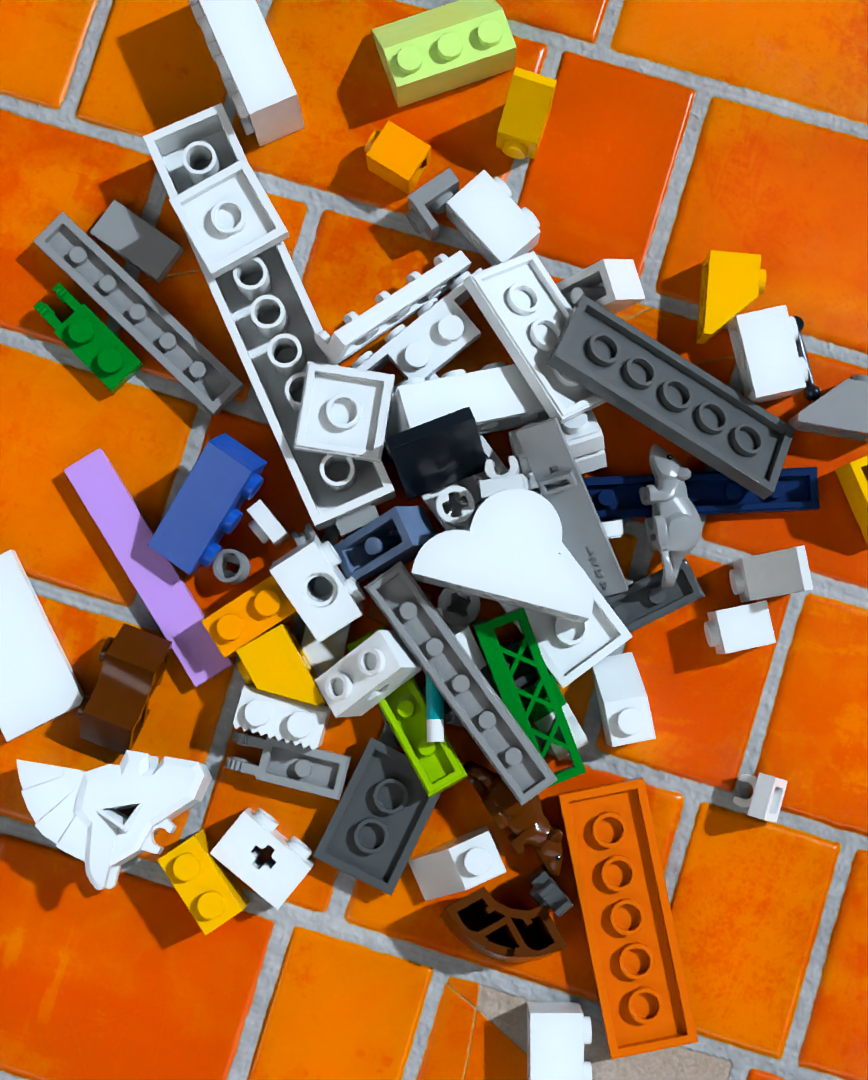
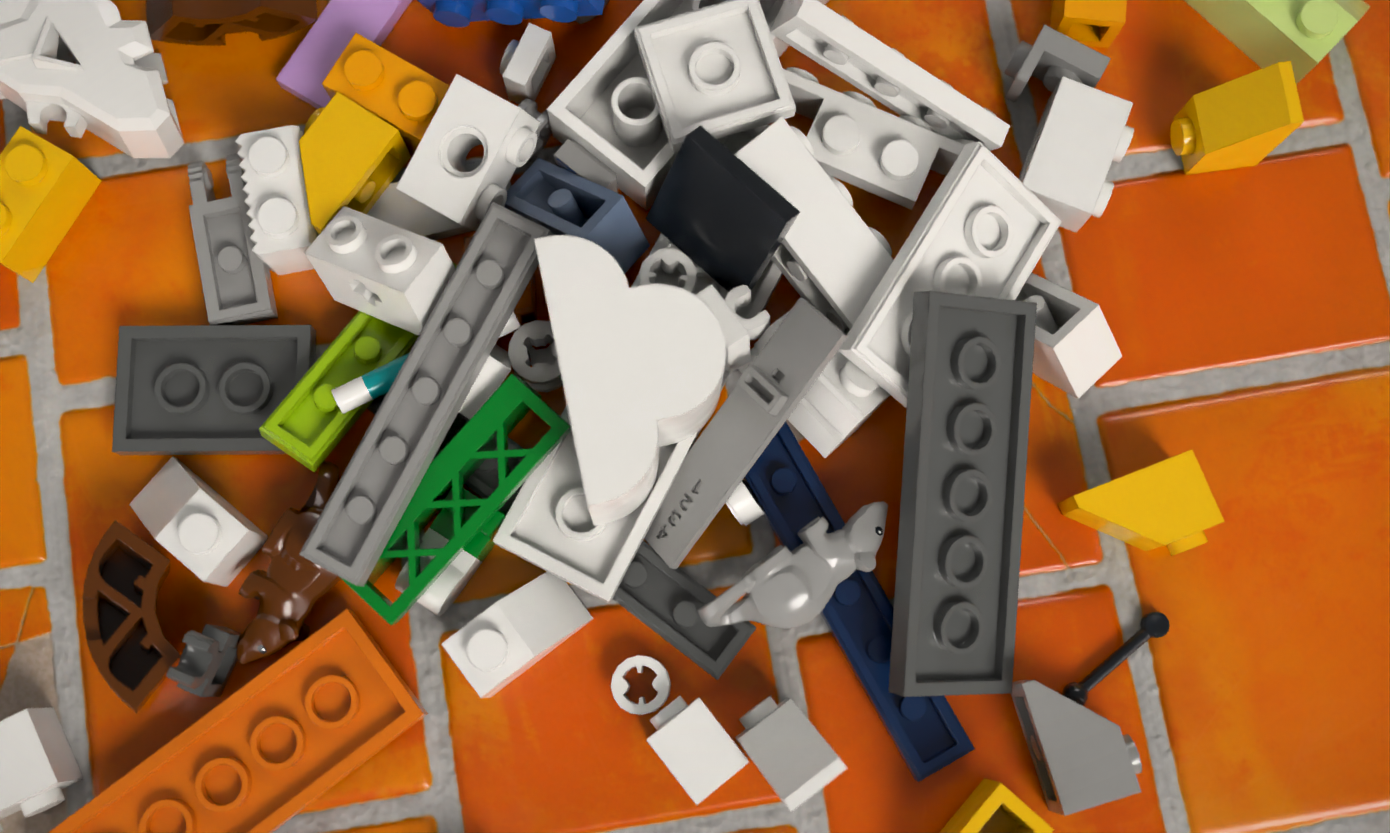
camera: 60 degrees right, 5 degrees down
white brick [210,807,315,910] -> none
light grey hinge [213,549,251,585] -> none
white brick [727,305,808,404] -> none
none -> white bush [611,655,671,715]

